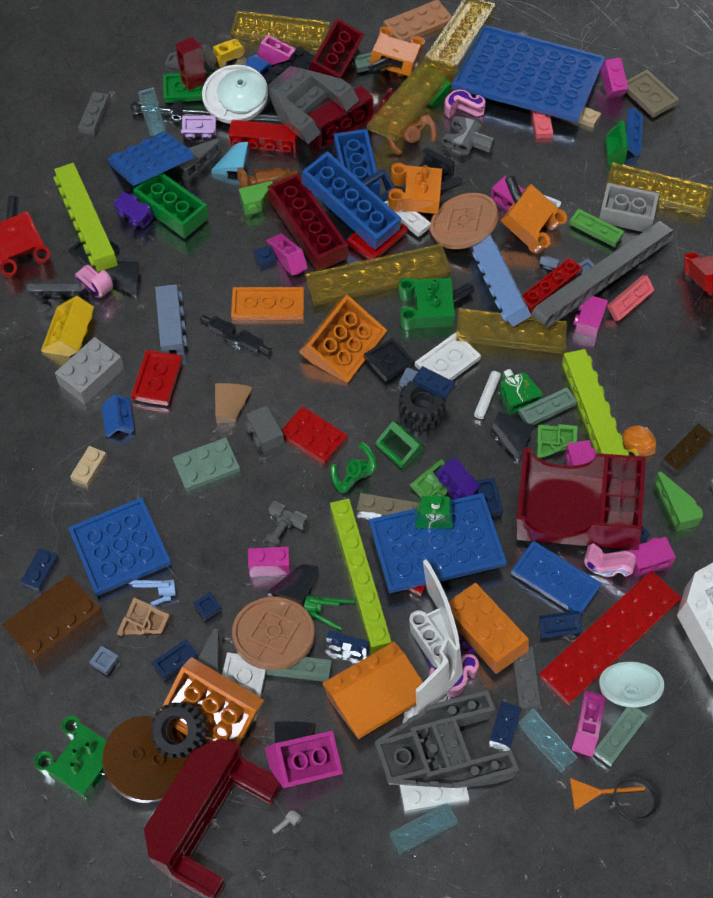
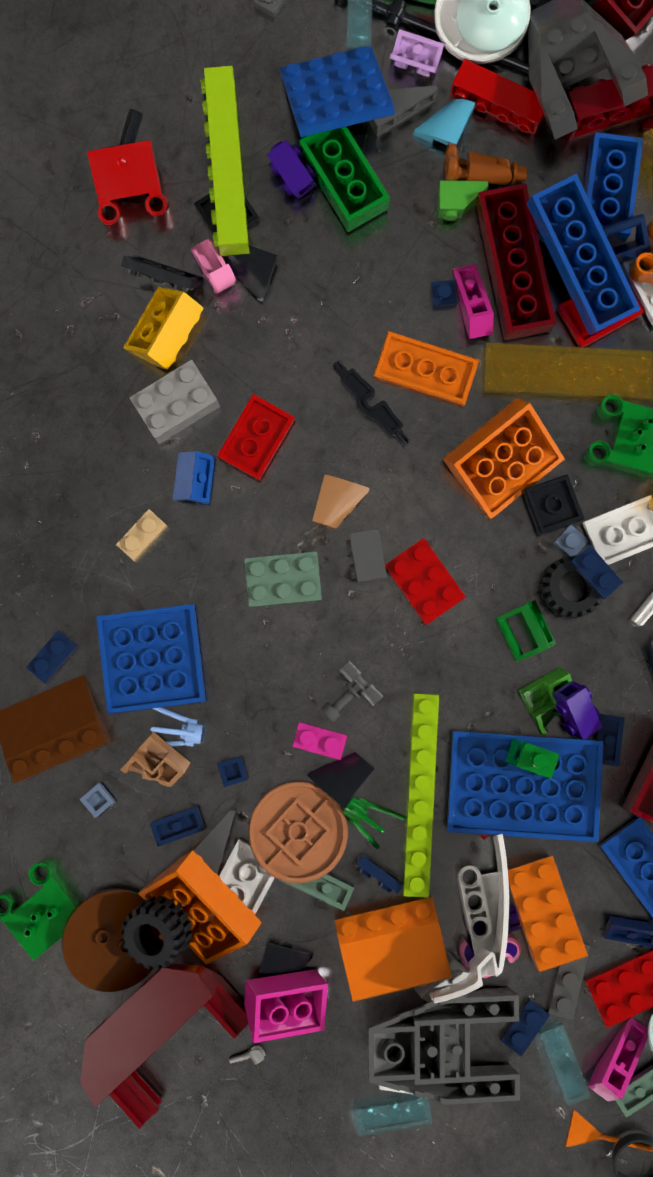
camera: 20 degrees right, 25 degrees up
sand blue brick [155,284,187,355] -> none
green piece [330,442,377,493] -> none
dark tan plate [357,493,418,517] -> none

